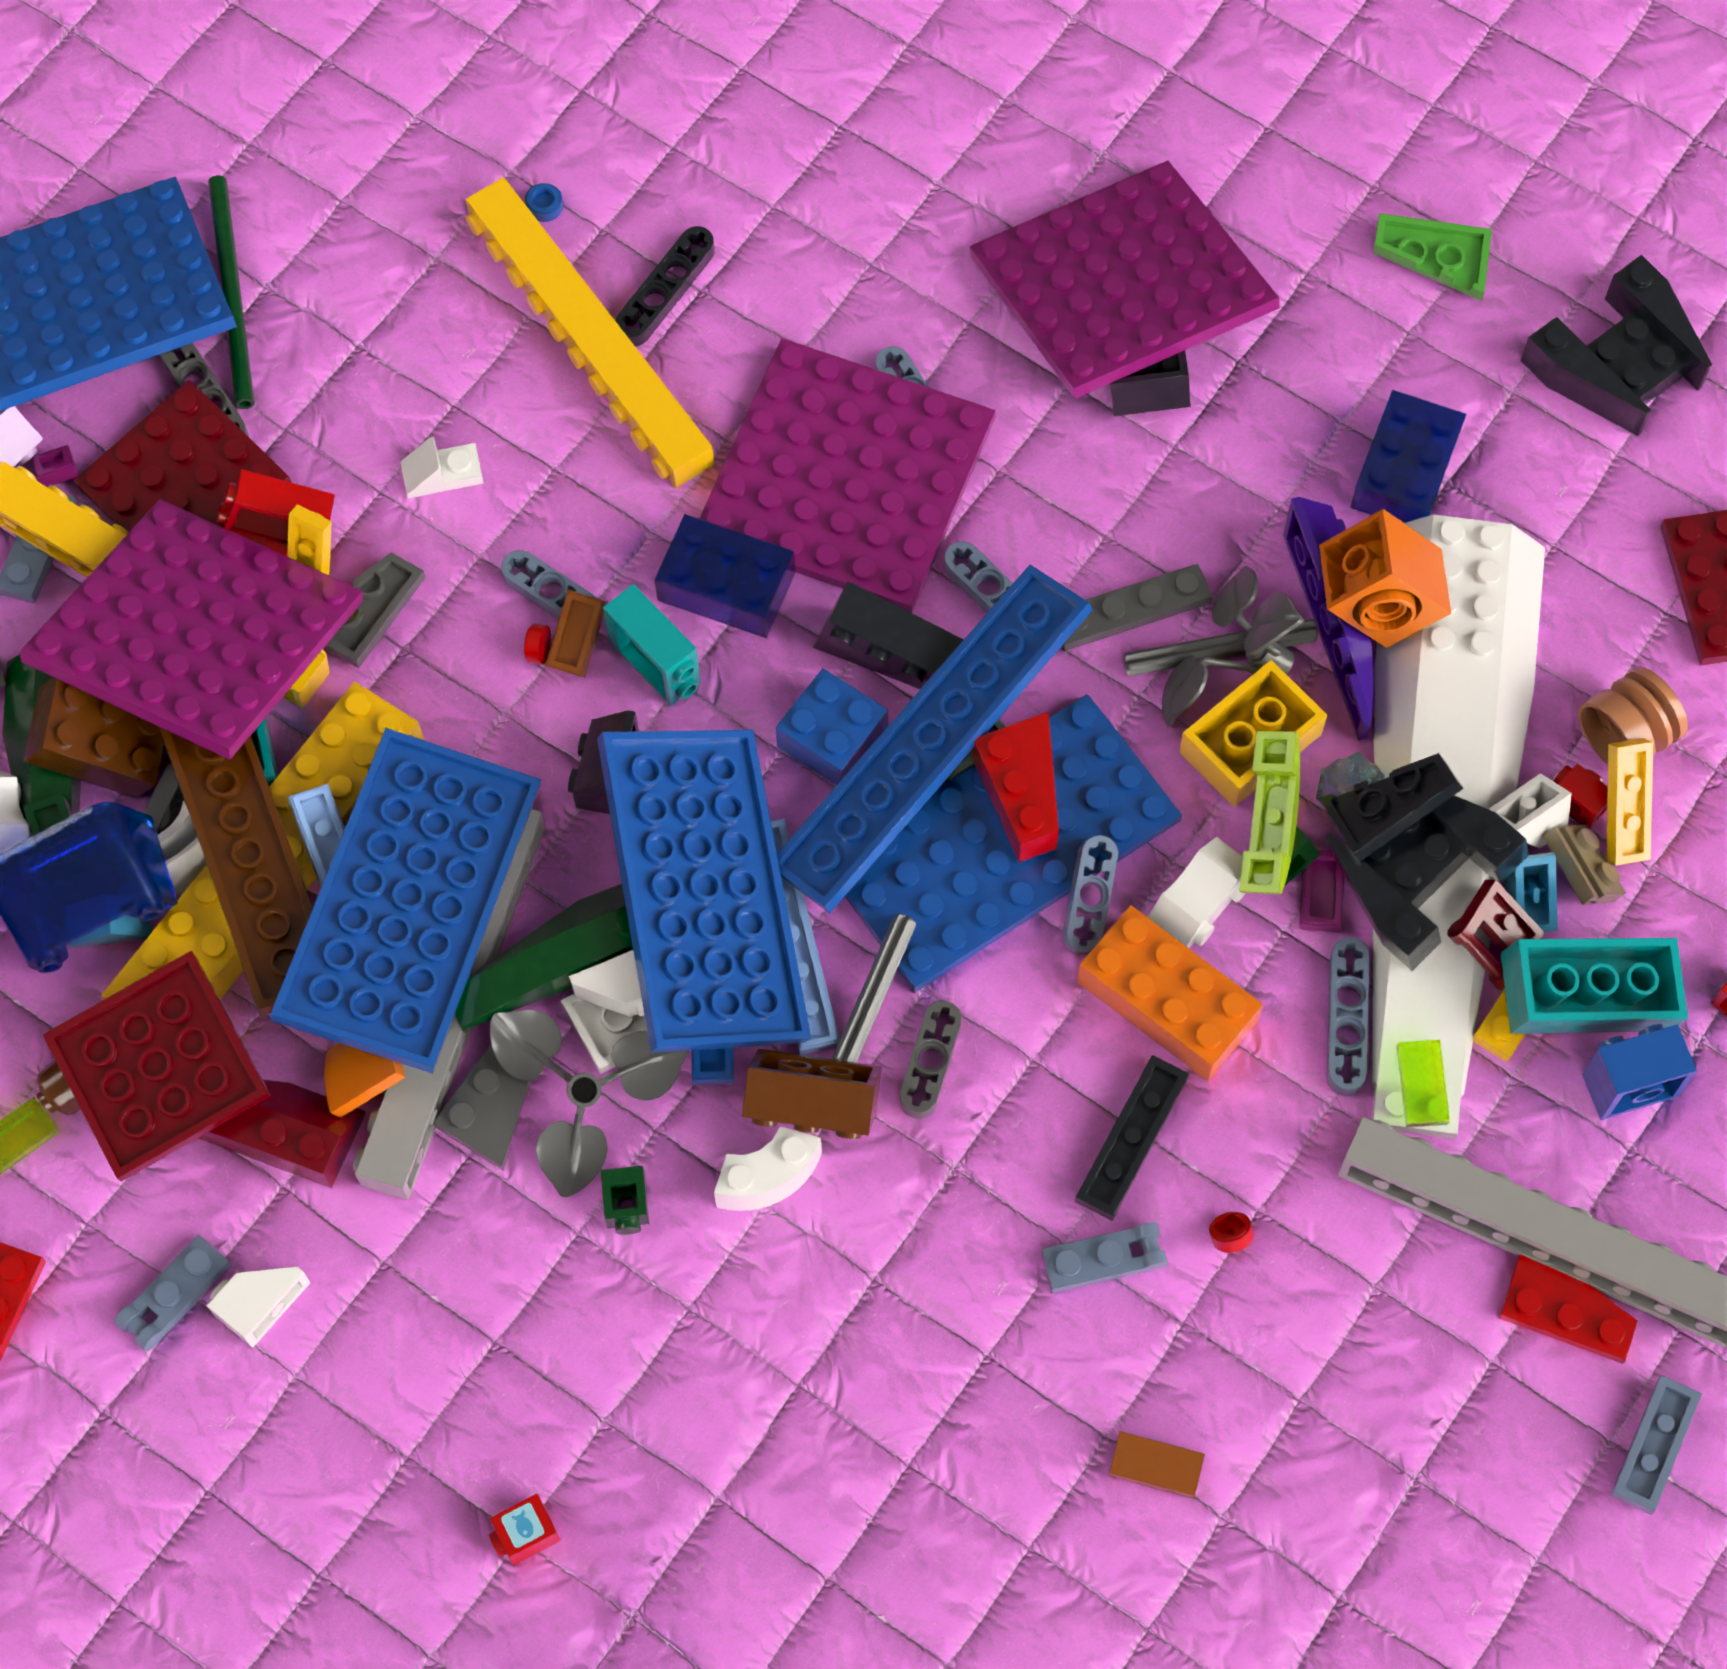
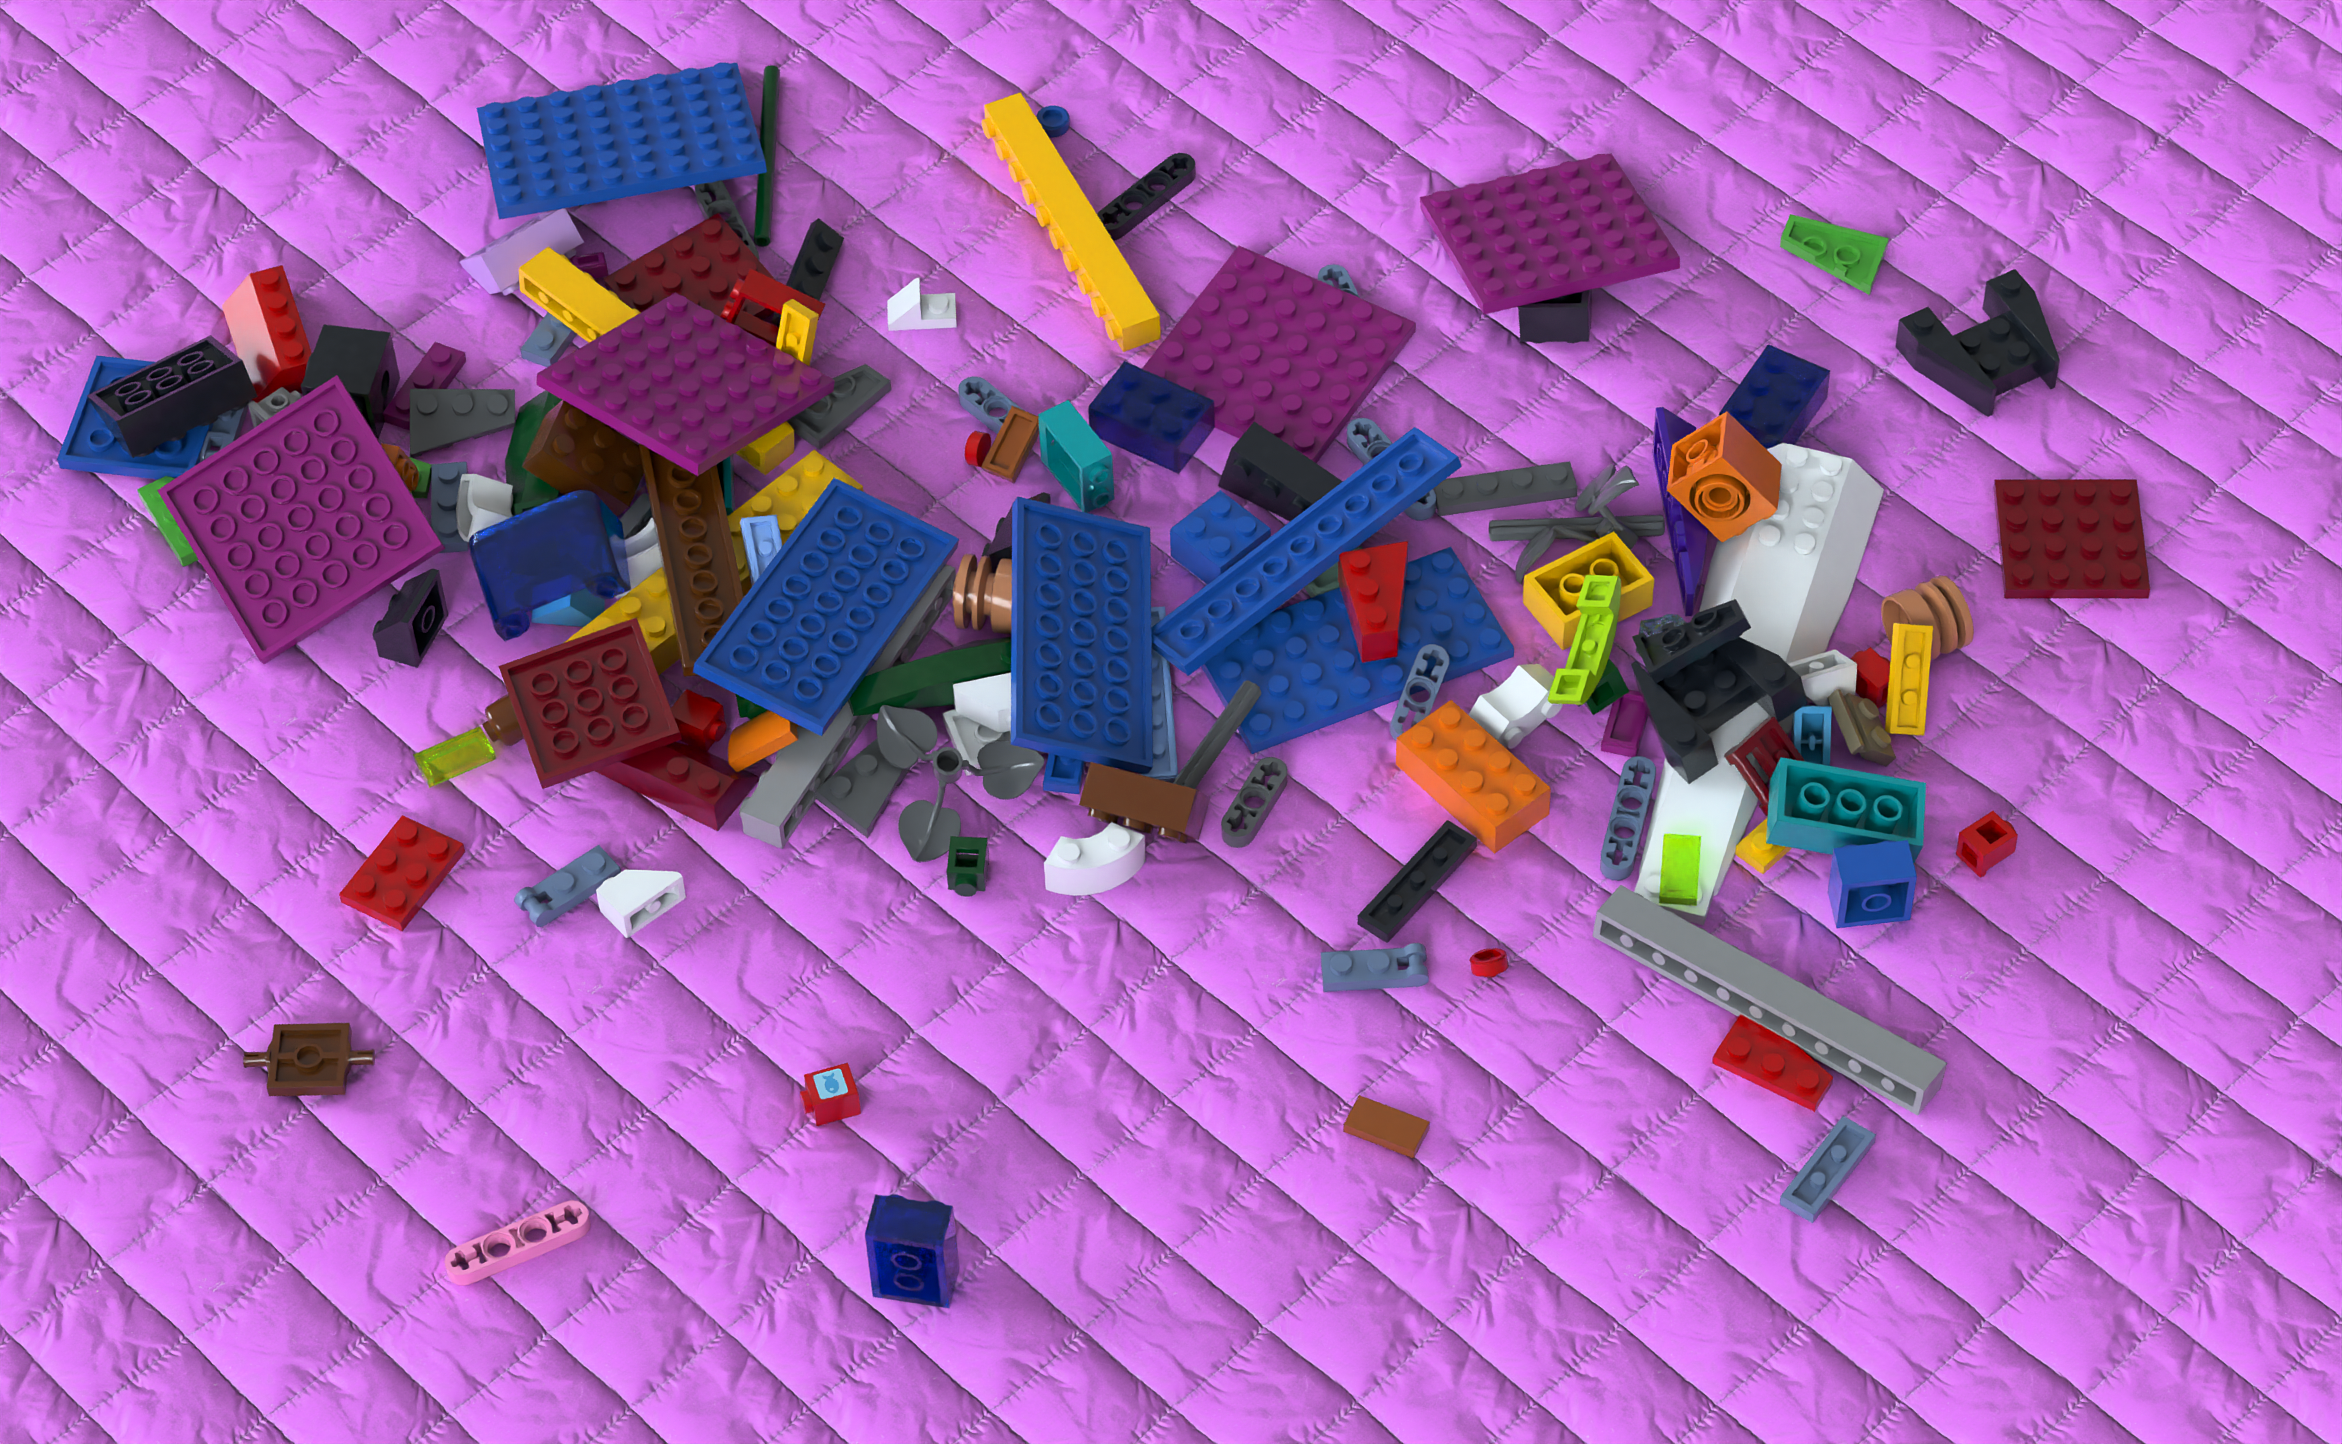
camera: 10 degrees right, 15 degrees down
none -> red brick [671,689,727,751]
none -> black plate [771,218,844,328]
none -> nougat wheel [952,553,1012,635]

